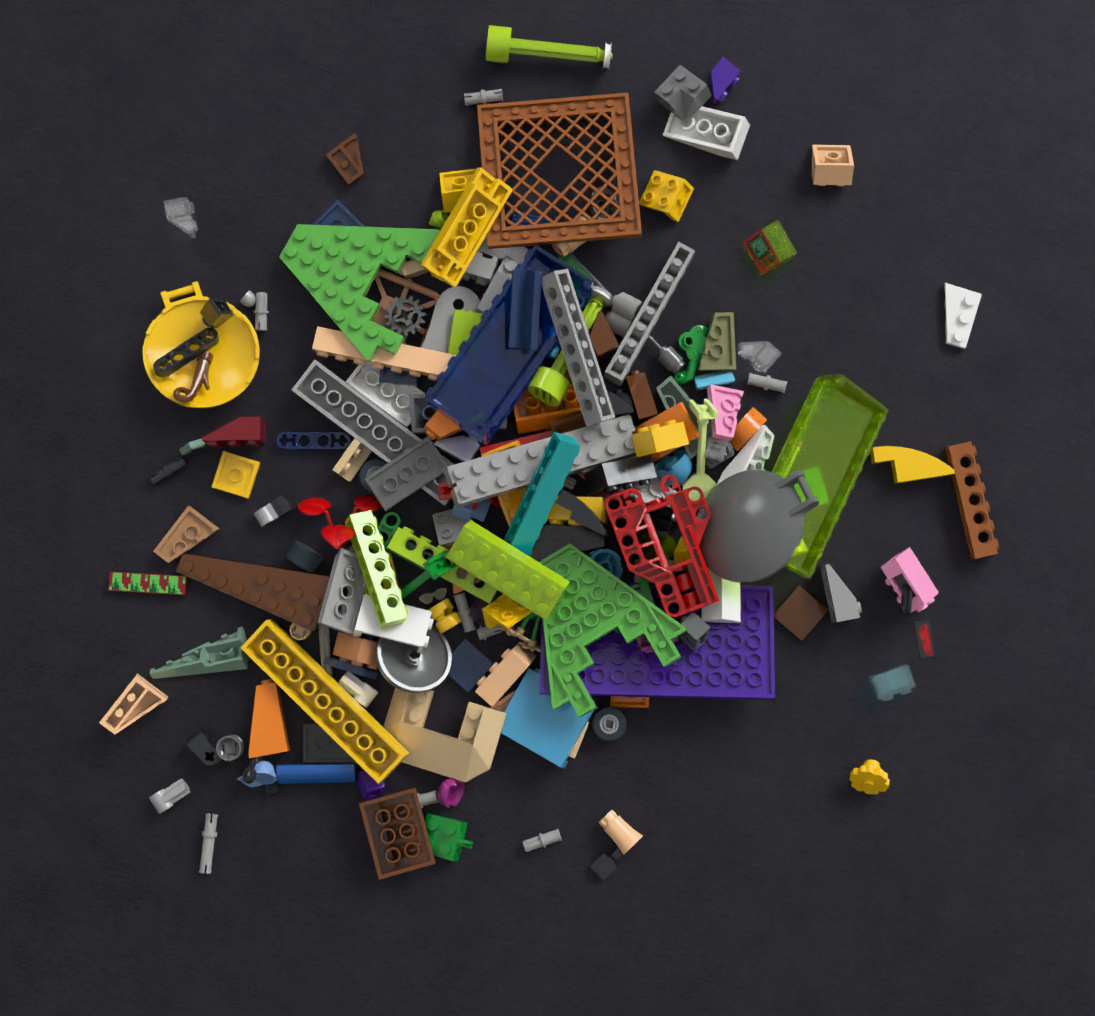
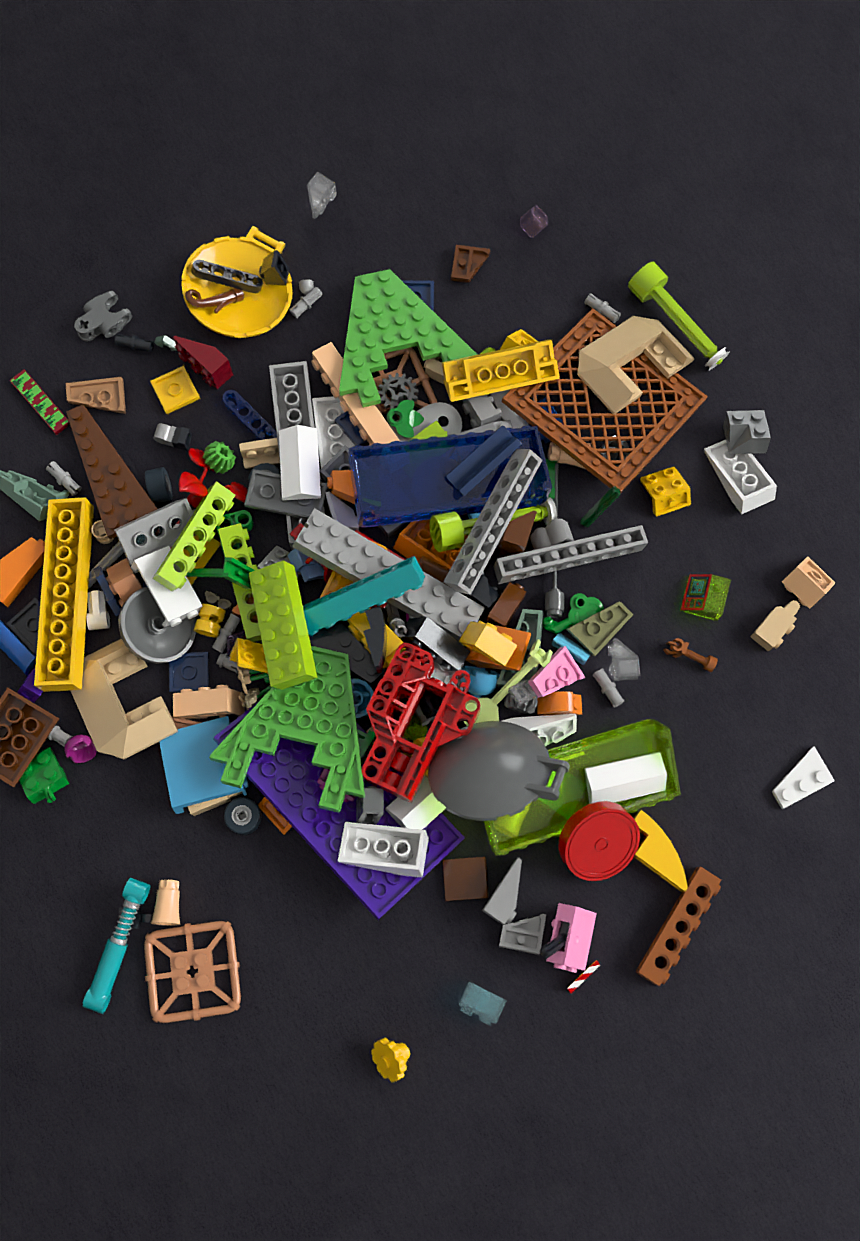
camera: 45 degrees right, 10 degrees down
light grey axle [523,829,562,852] -> none
dark purple slope [709,57,741,105] -> none
sticker [914,620,935,658] -> none
none -> light grey pin [46,461,81,496]
none -> dark grey piece [74,291,132,341]
none -> teal piece [83,878,150,1014]
none -> nougat plate [144,921,241,1023]
none -> bright green gear [203,441,236,474]
none -> dark tan piece [245,688,260,708]
none -> white slope [279,425,321,500]
none -> white slope [338,822,429,877]
none -> green plate [387,400,424,438]
none -> light grey pin [387,613,407,637]
none -> light grey wing [499,914,546,955]
none -> clear purple panel [520,205,548,238]
none -> red brick [559,801,640,881]
none -> sticker [567,960,600,993]
none -> tan slope [577,316,694,415]
none -> dark green axle [580,486,621,528]
none -> white slope [584,752,667,804]
none -> dark orange bar [663,638,718,672]
none -> tan hinge [750,600,800,651]

